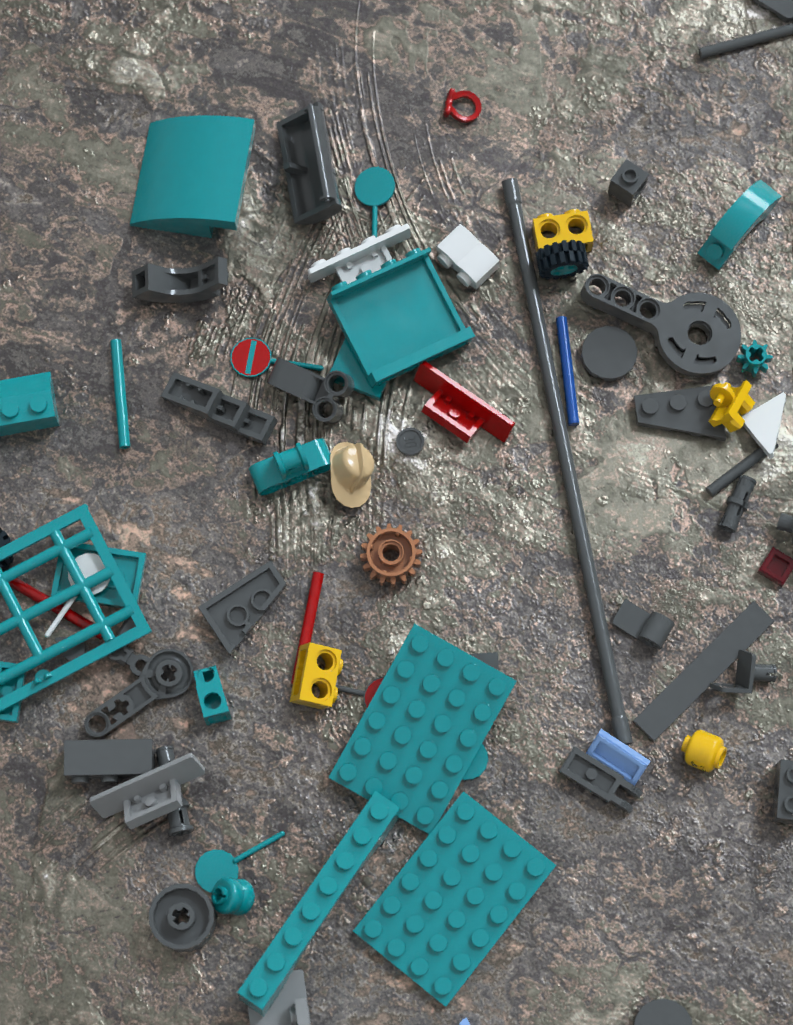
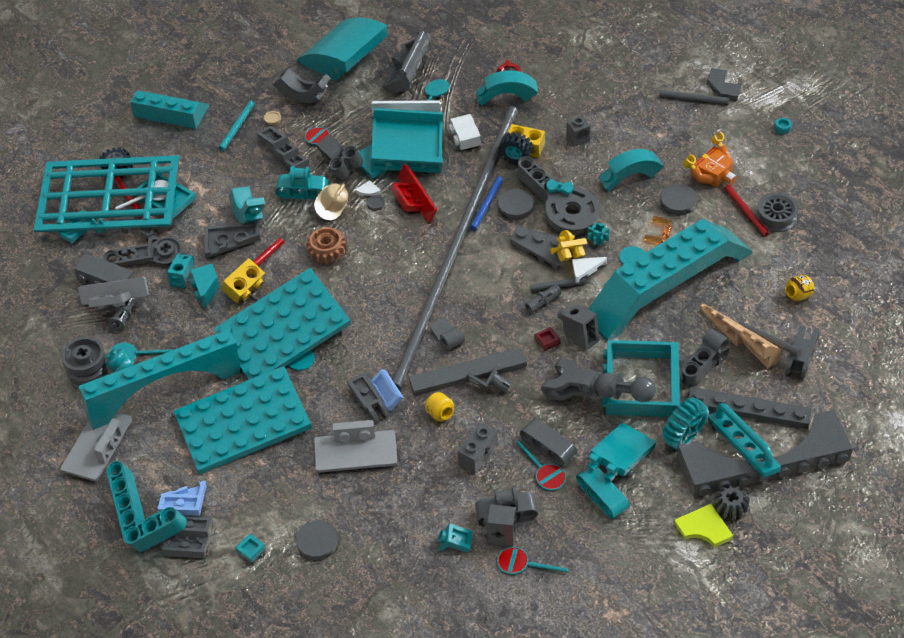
camera: 30 degrees right, 25 degrees down
none -> teal slope [189,264,220,308]
none -> teal arch [228,186,265,224]
none -> tan piece [264,111,281,125]
none -> light grey bracket [315,420,398,473]
none -> white tile [356,181,381,197]
none -> teal arch [476,70,539,106]
none -> teal piece [546,179,574,196]

